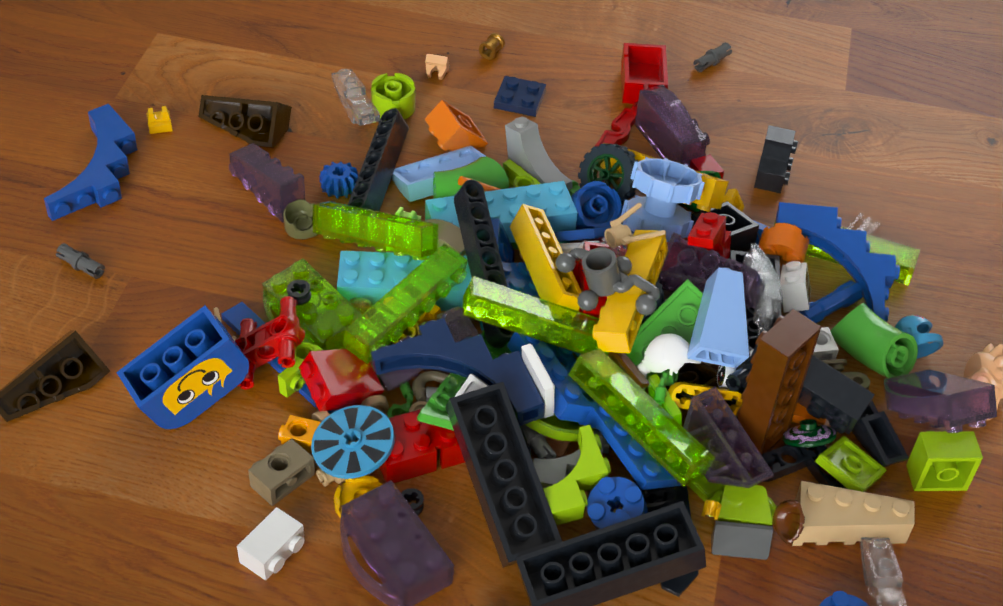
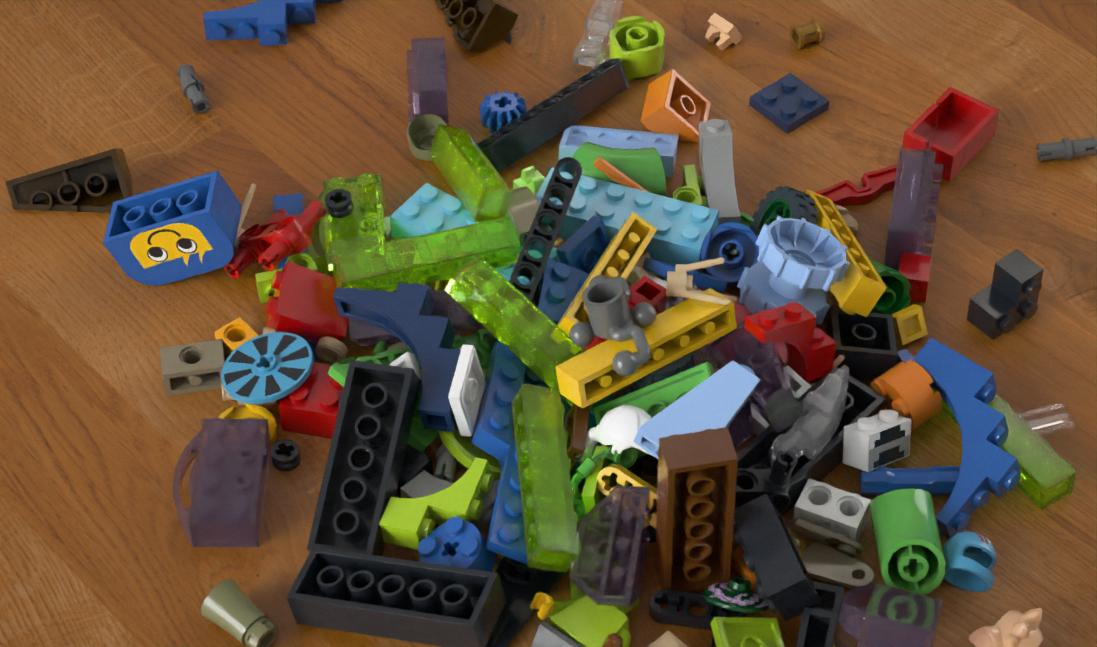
camera: 40 degrees right, 0 degrees up
white brick [237,507,305,581] -> none

